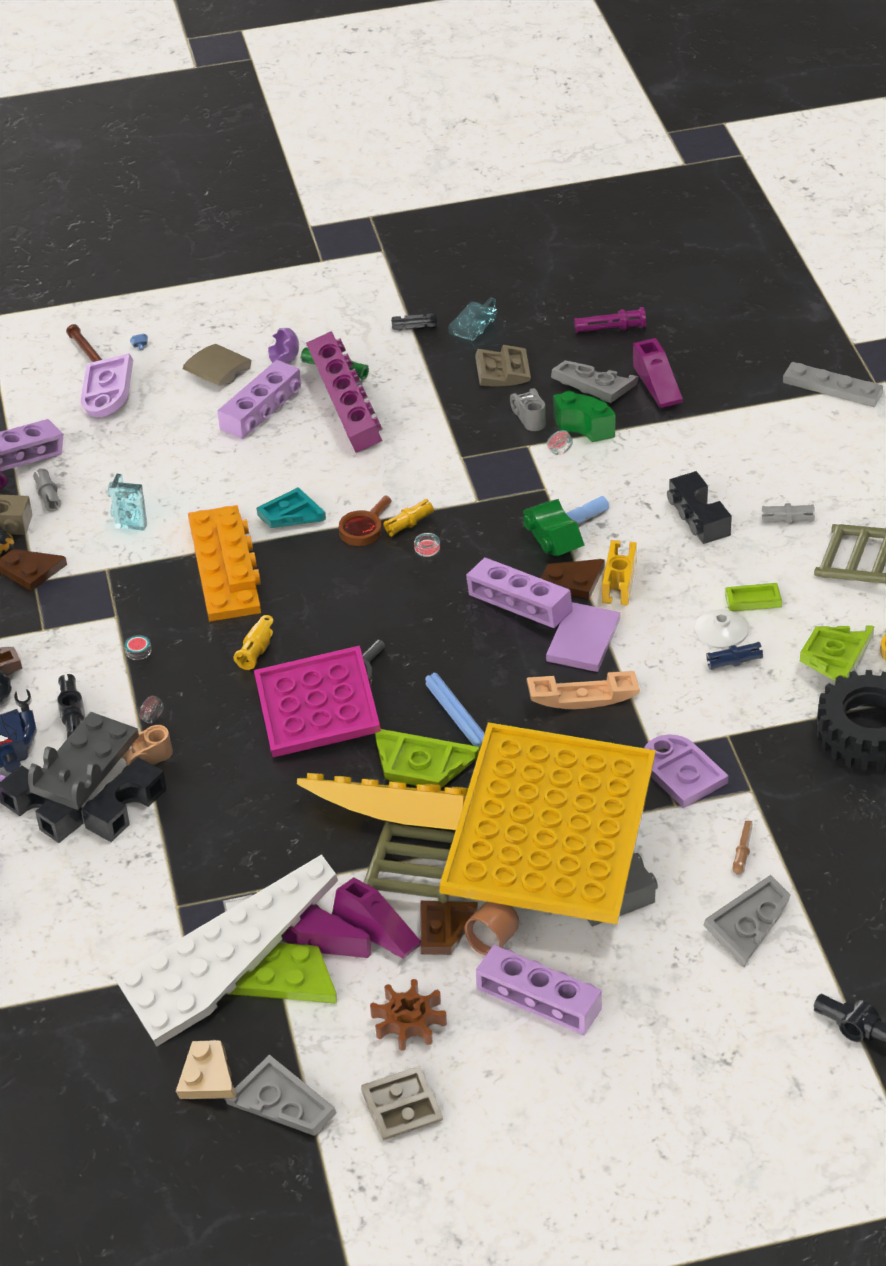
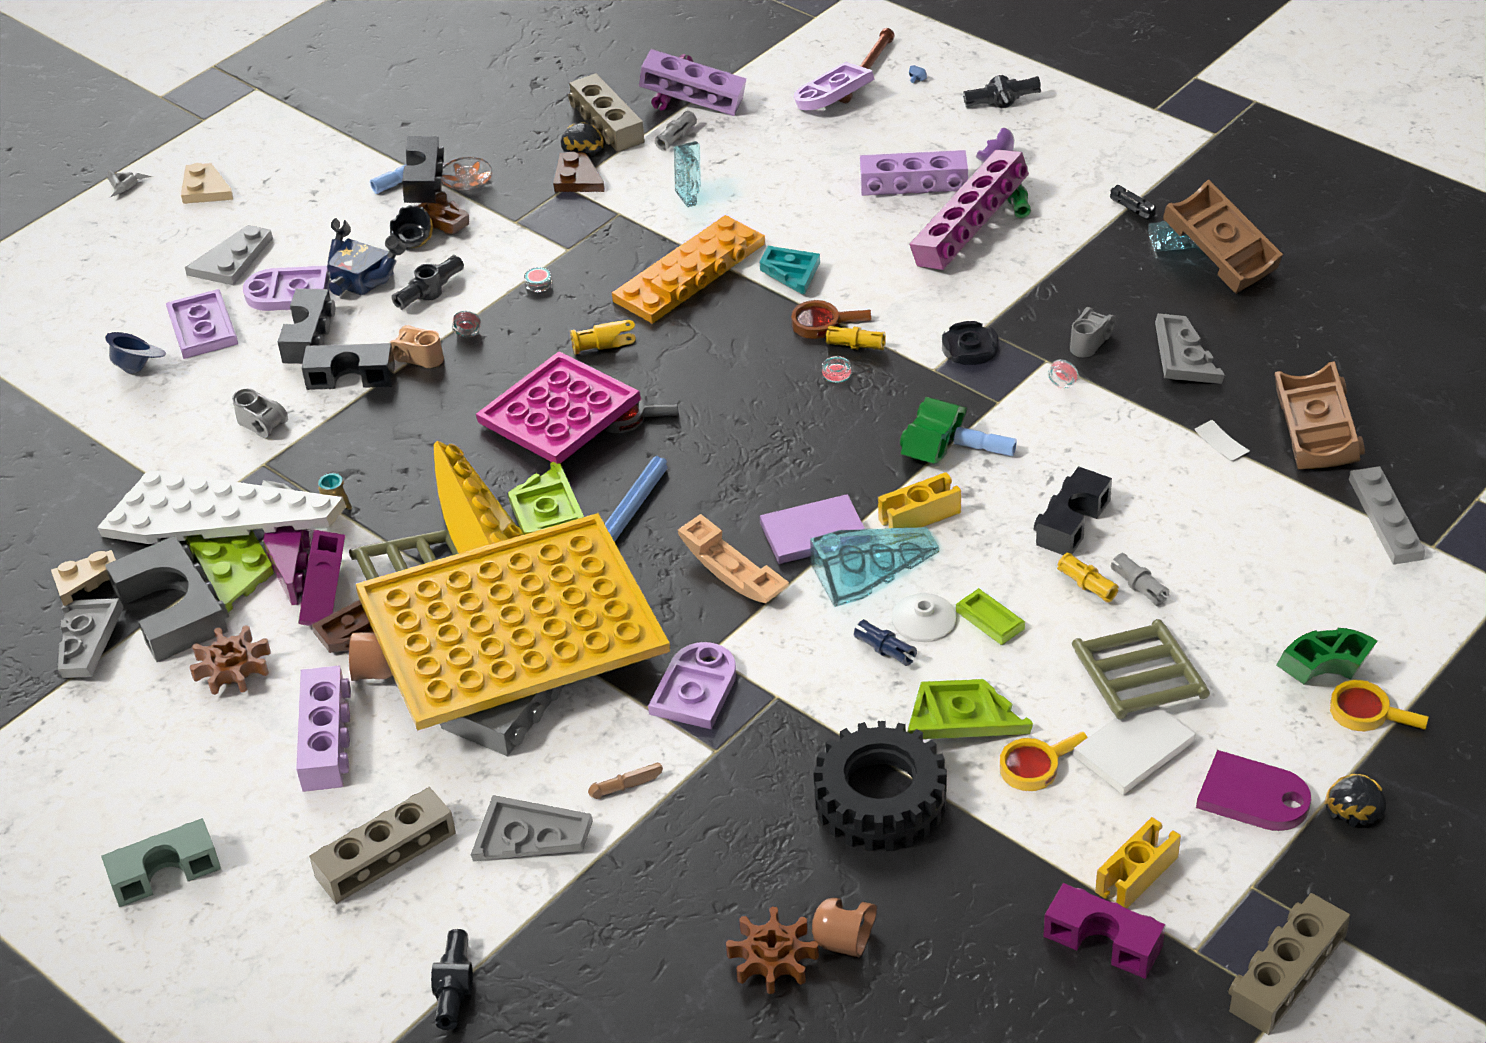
camera: 55 degrees right, 0 degrees up
dark grey hinge [28,711,139,810] -> none
dark tan slope [183,344,252,386] -> none
slope [361,1065,443,1140] -> none
lavender brick [466,558,572,628] -> none
dark tan slope [475,345,531,387] -> none
reddish brown wing [541,559,605,599] -> none
green brick [553,391,616,442] -> none
magenta pin [574,307,646,333] -> none
magenta slope [633,338,683,408] -> none
none -> sand green arch [101,818,221,907]
none -> arch [105,536,229,662]
none -> light grey piece [232,388,288,438]
none -> dark tan brick [309,786,456,904]
none -> piece [318,473,352,510]
none -> clear light blue wedge [810,527,939,607]
none -> black tile [942,321,998,365]
none -> black pin [963,75,1041,108]
none -> yellow pin [1057,553,1119,603]
none -> medium nougat piece [1163,180,1283,293]
none -> white sticker [1195,420,1250,461]
none -> medium nougat piece [1275,361,1365,470]

